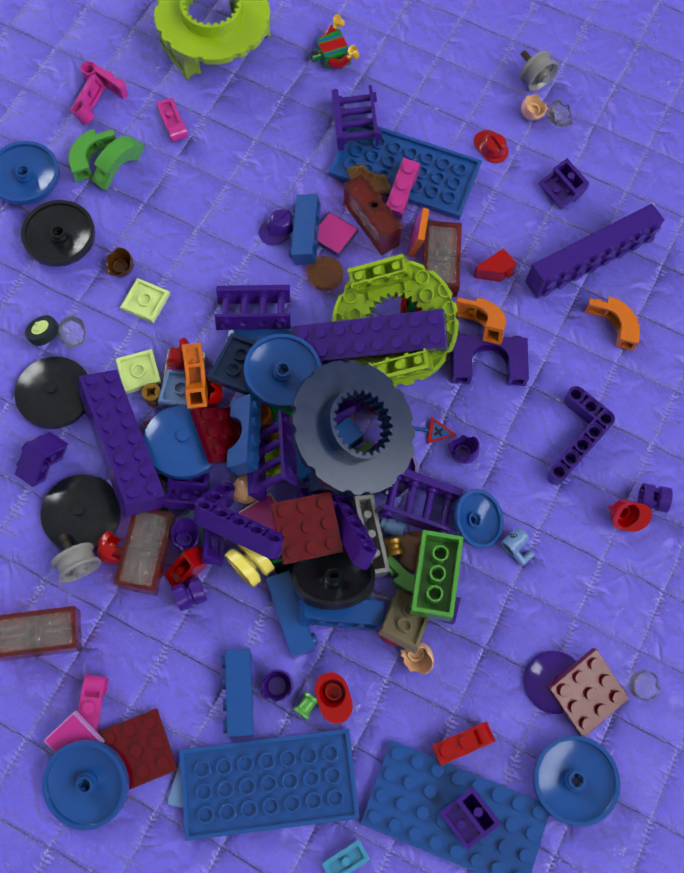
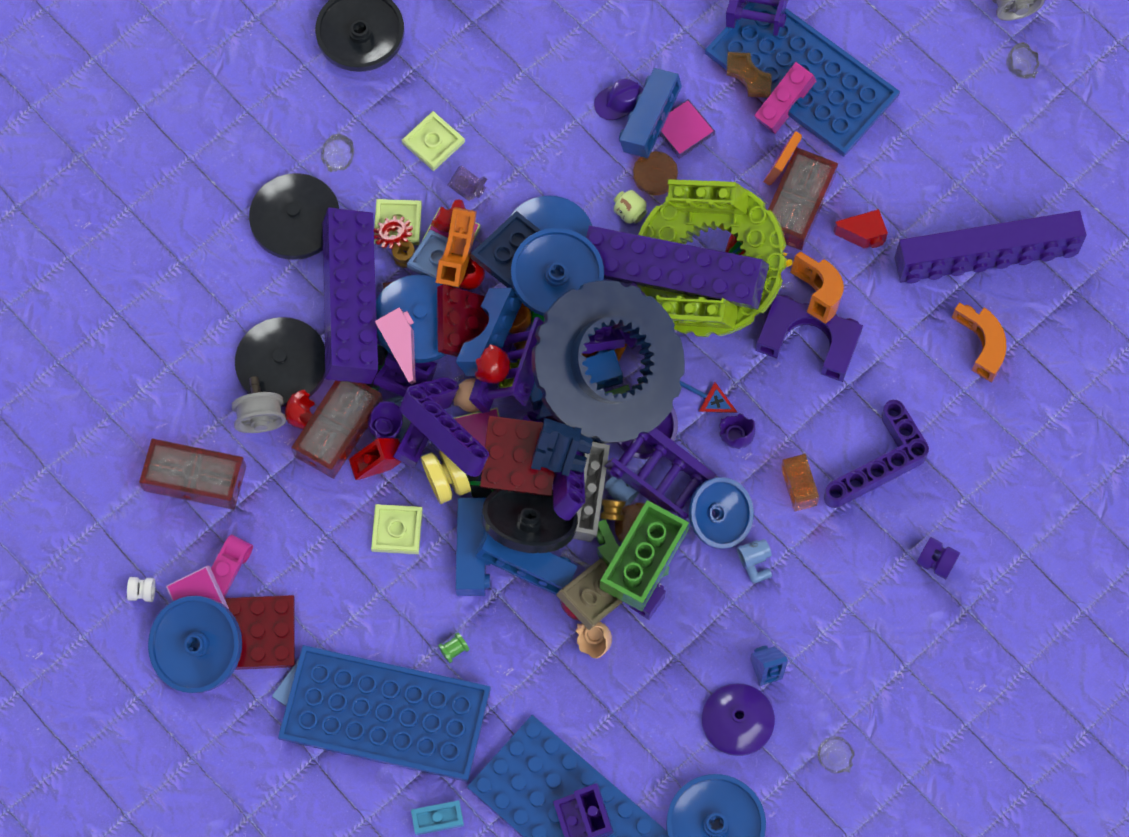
camera: 25 degrees right, 0 degrees up
dark purple brick [14,432,68,487] -> none
black wheel [25,315,59,346] -> none
reddish brown hair [106,247,134,277] -> none
dark purple wheel [171,576,207,611] -> none
dark purple fence [215,285,291,330] -> none
blue brick [221,648,254,738] -> none
dark purple hair [260,669,294,702] -> none
red piece [314,672,353,724] -> none
clear red brick [343,174,402,256] -> none
red plate [431,721,496,766] -> none
red piece [474,130,509,163] -> none
light nougat hair [521,94,549,121] -> none
dark purple brick [539,158,589,210] -> none
plate [547,648,629,737] -> none
red piece [608,499,652,532] -> none
none -> white wheel [127,577,156,602]
none -> yellowish green tile [371,504,423,554]
none -> gear [374,216,413,249]
none -> bright pink slope [375,307,416,385]
none -> clear purple bracket [447,166,487,201]
none -> red hair [475,345,511,383]
none -> dark blue hips [531,418,593,476]
none -> yellowish green head [614,190,647,224]
none -> blue slope [750,646,788,686]
none -> clear orange brick [781,454,819,512]

